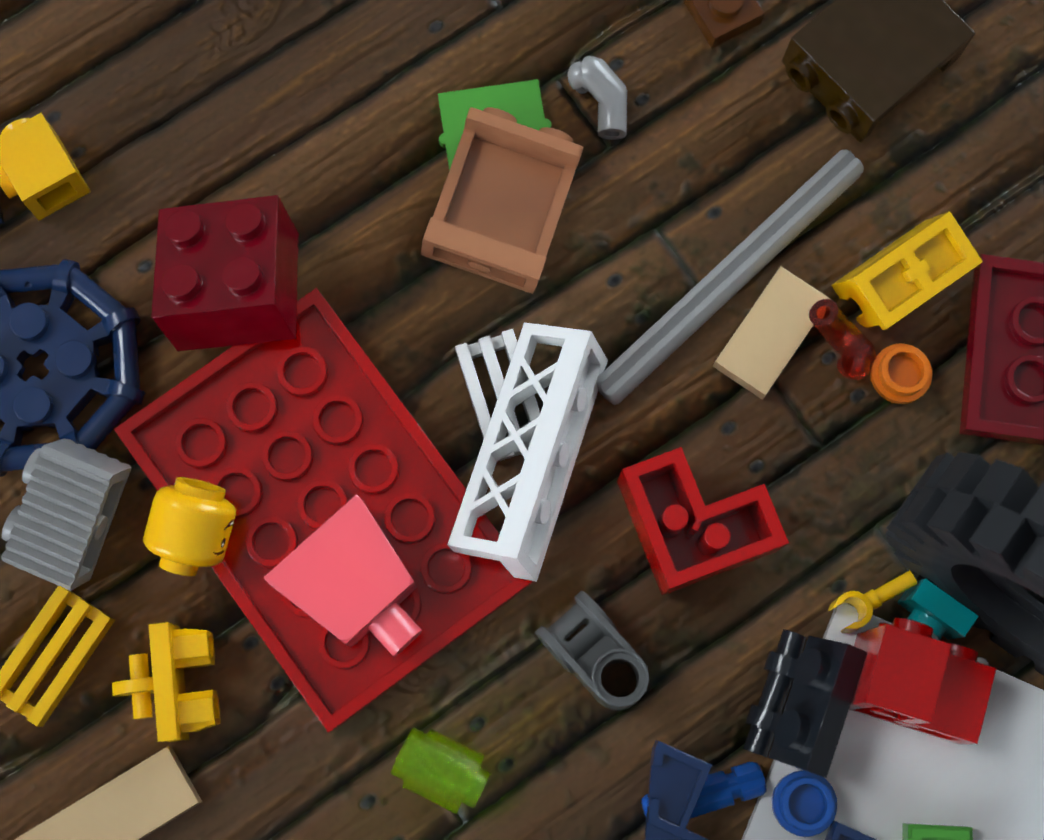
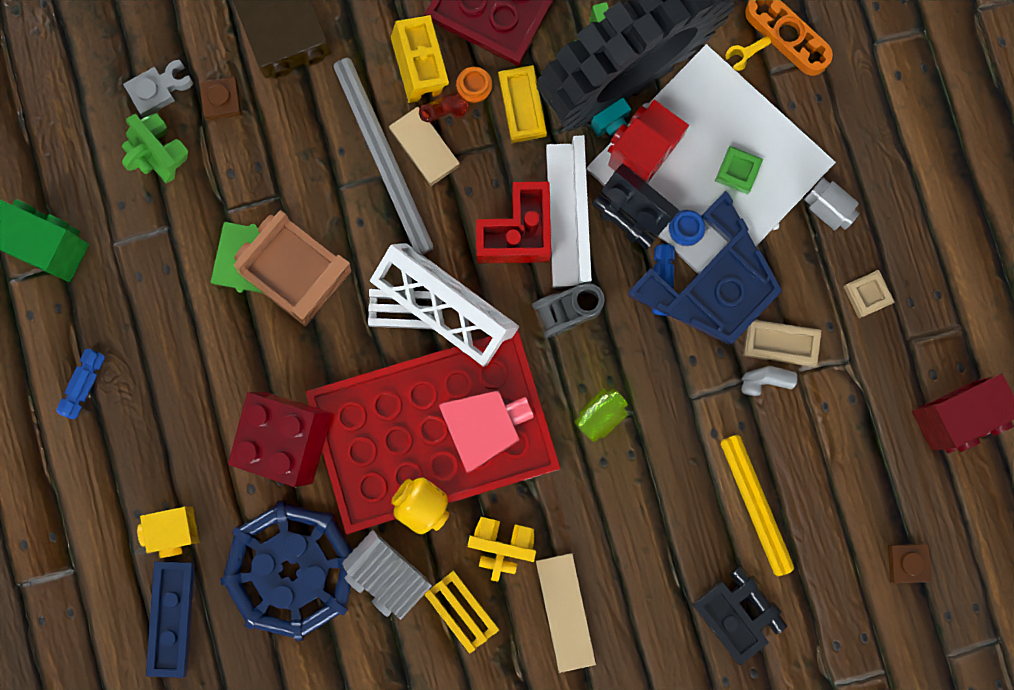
camera: 70 degrees left, 5 degrees up
light grey arm [567,56,627,140] -> none
yellow hand [828,570,918,634] -> none
none -> yellow tile [498,65,547,143]
none -> white fence [546,135,591,289]

